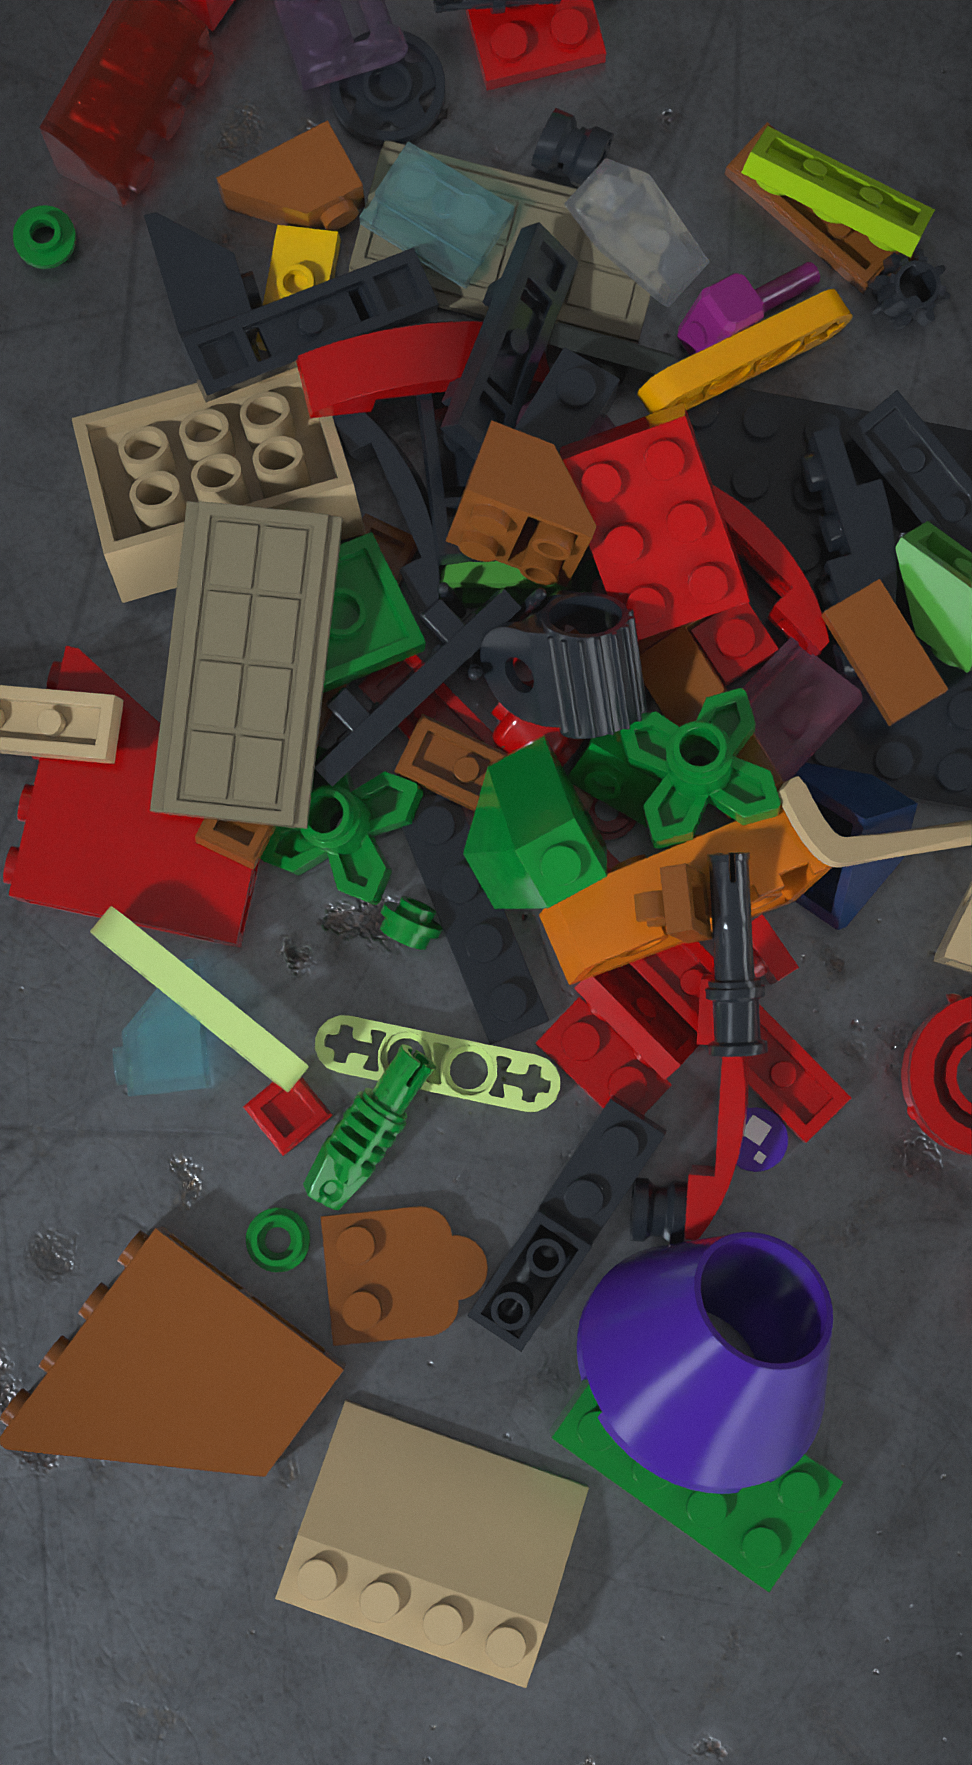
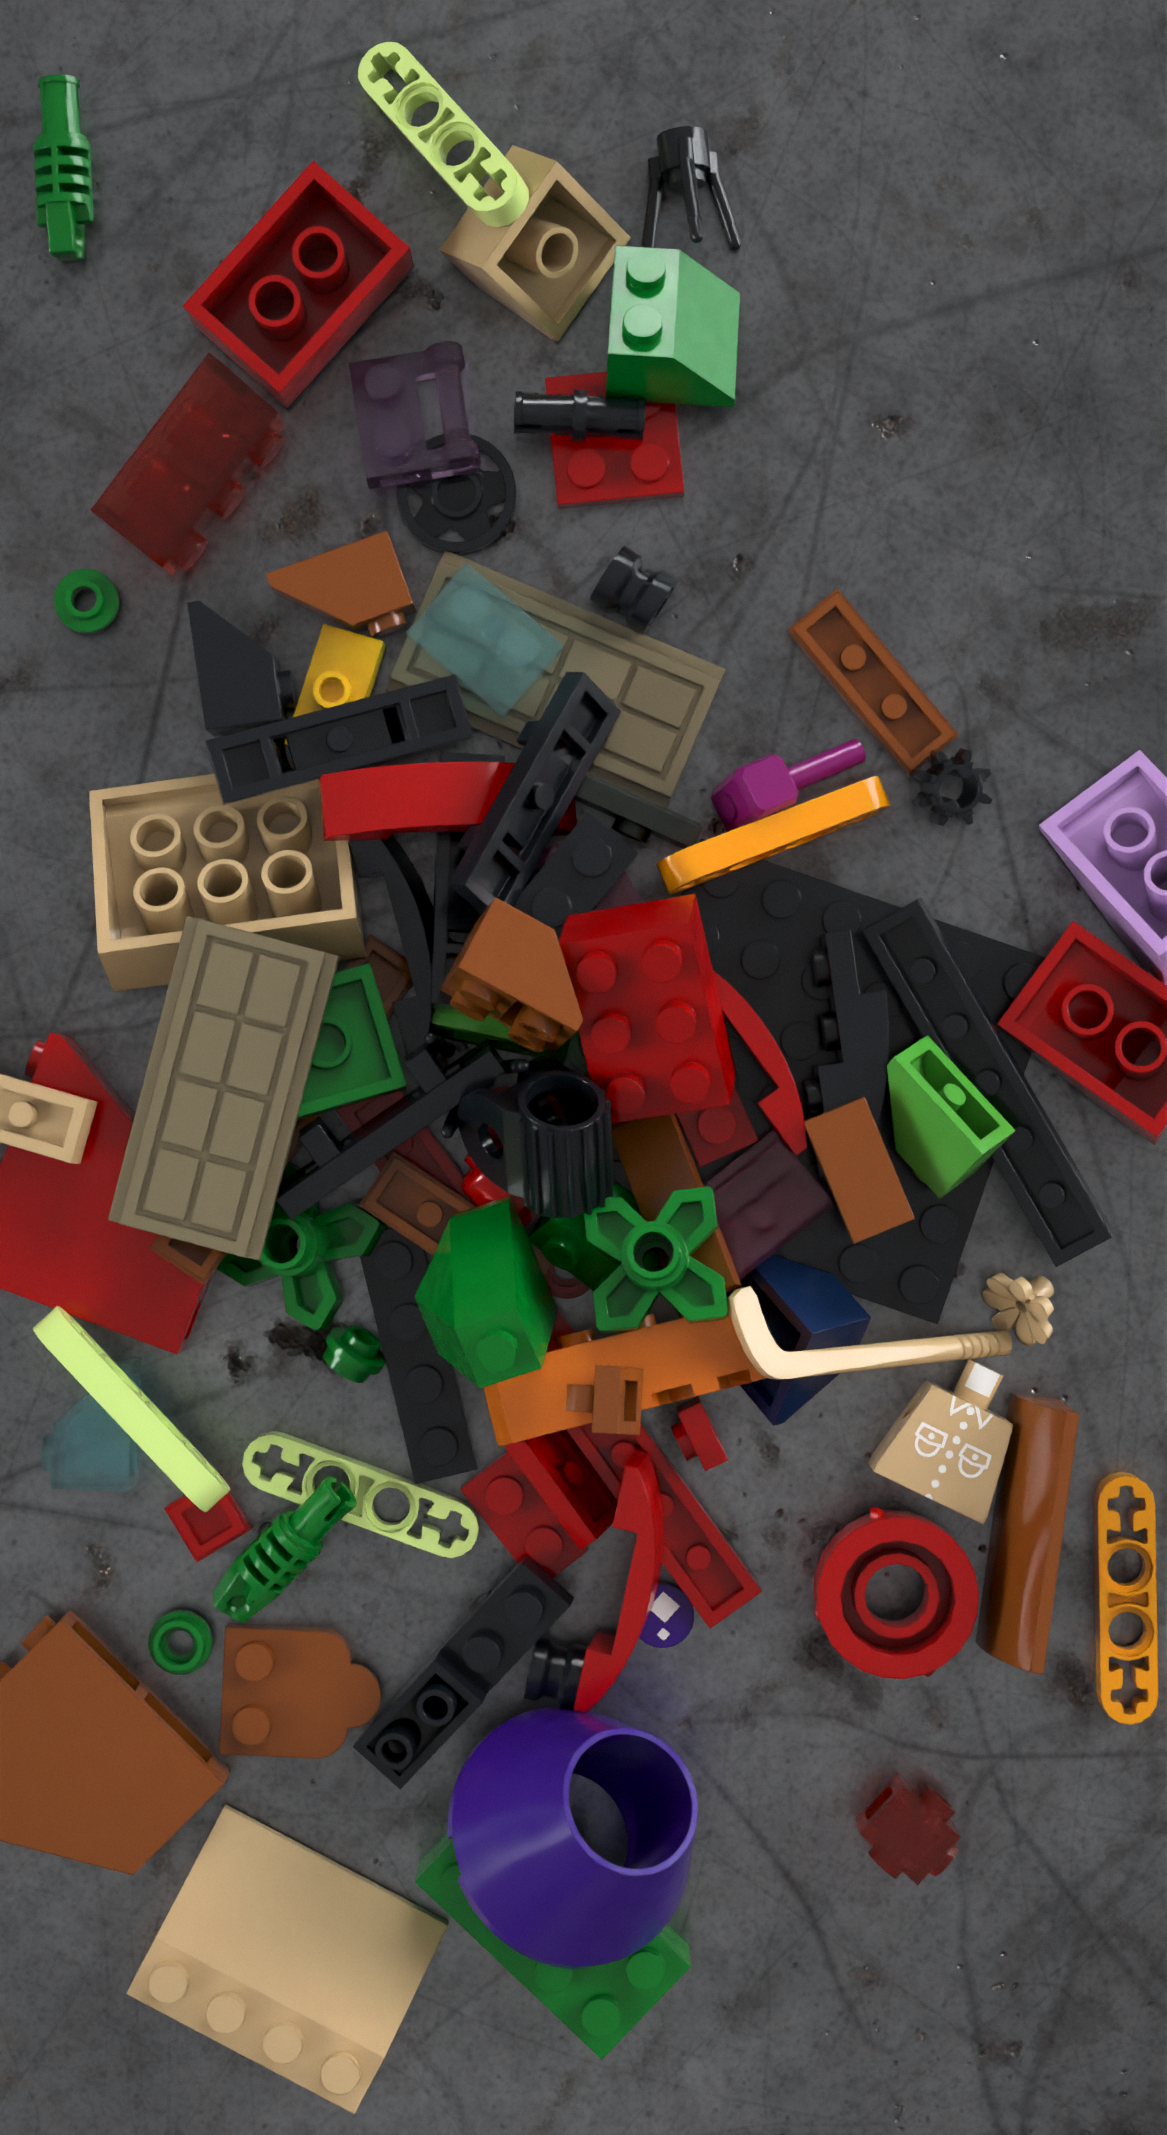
camera: 15 degrees right, 5 degrees up
clear slope [564,158,710,307] -> none
black pin [705,852,768,1057] -> none
lime plate [741,126,935,258] -> none

